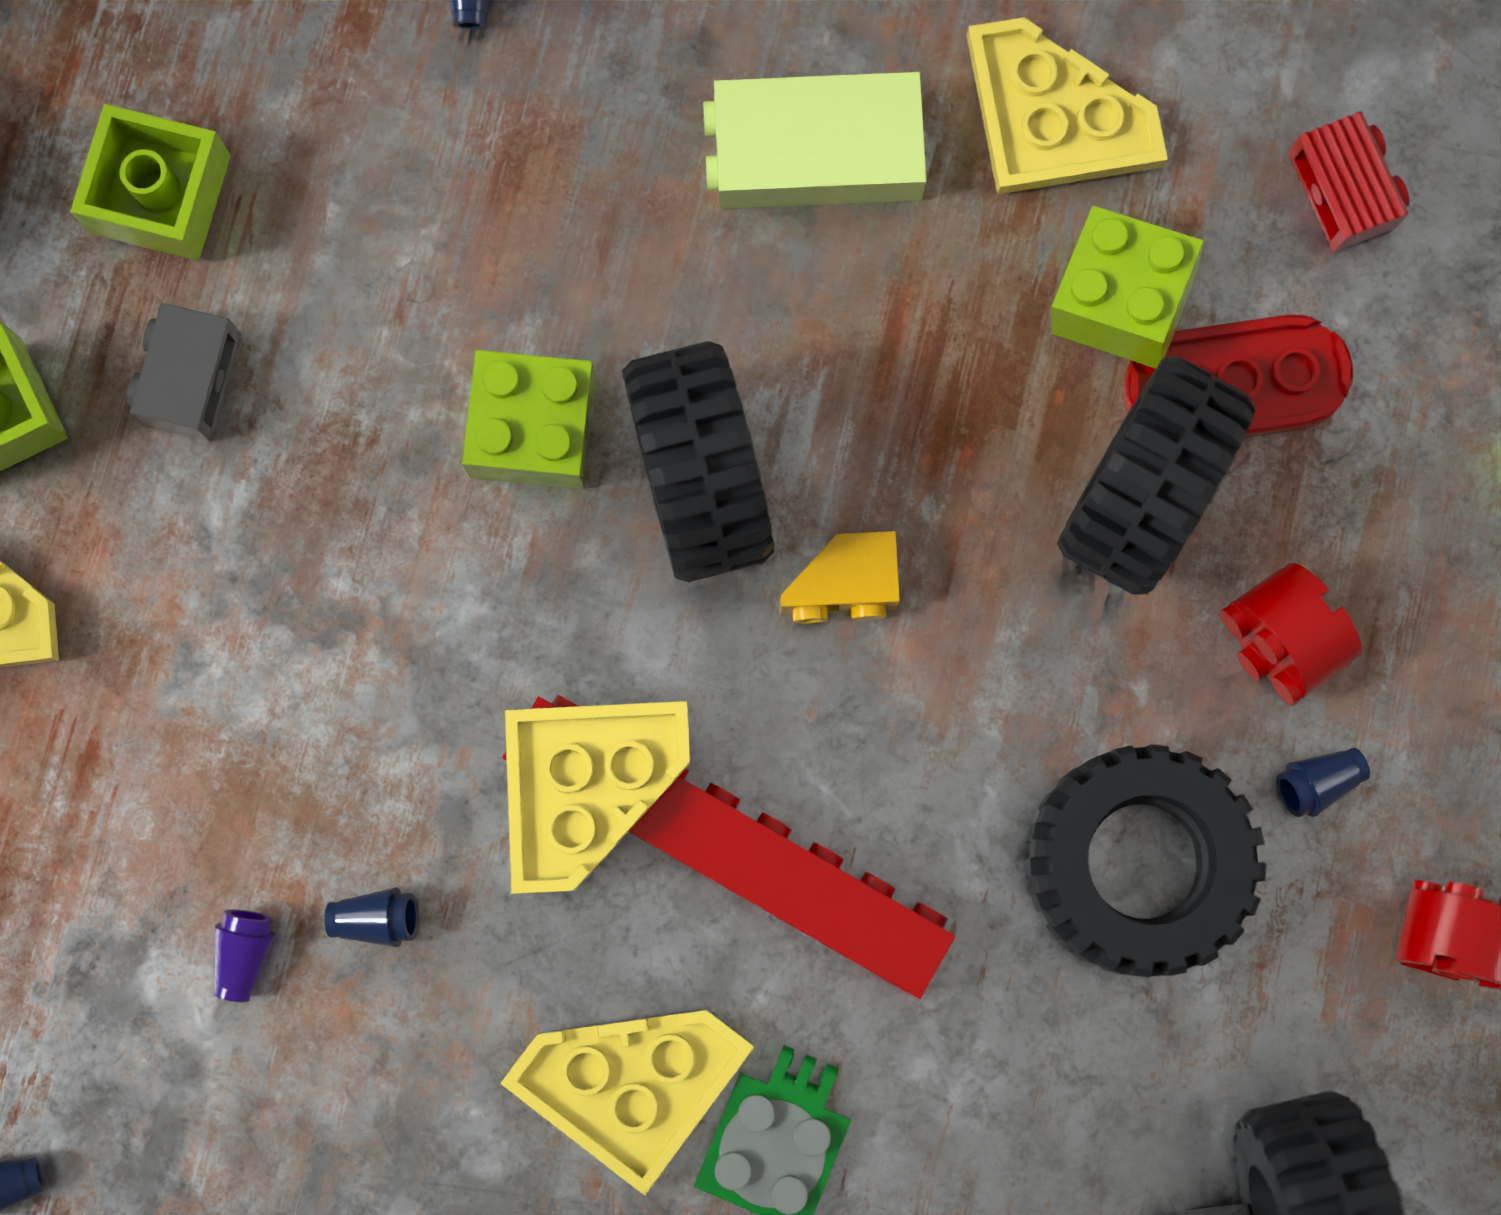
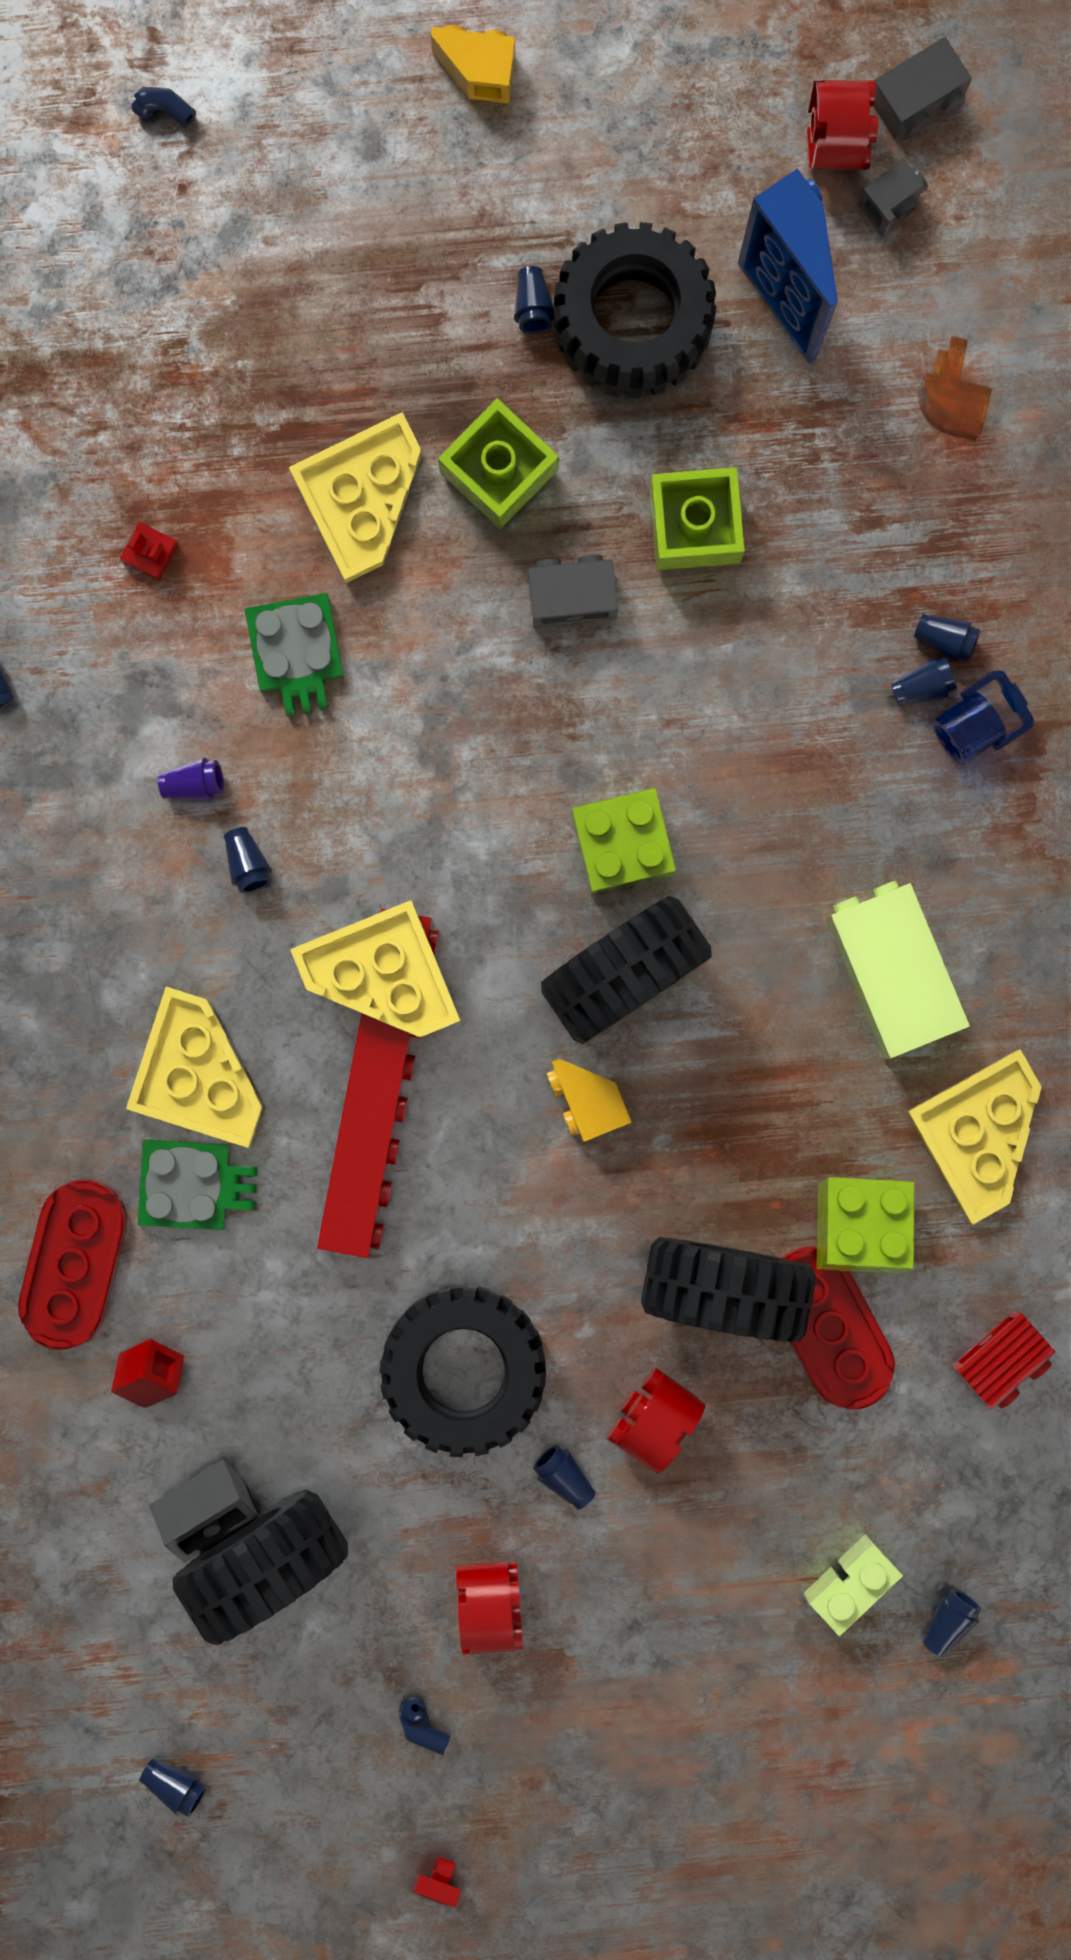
camera: 70 degrees right, 5 degrees up
none -> piece [244,593,344,717]

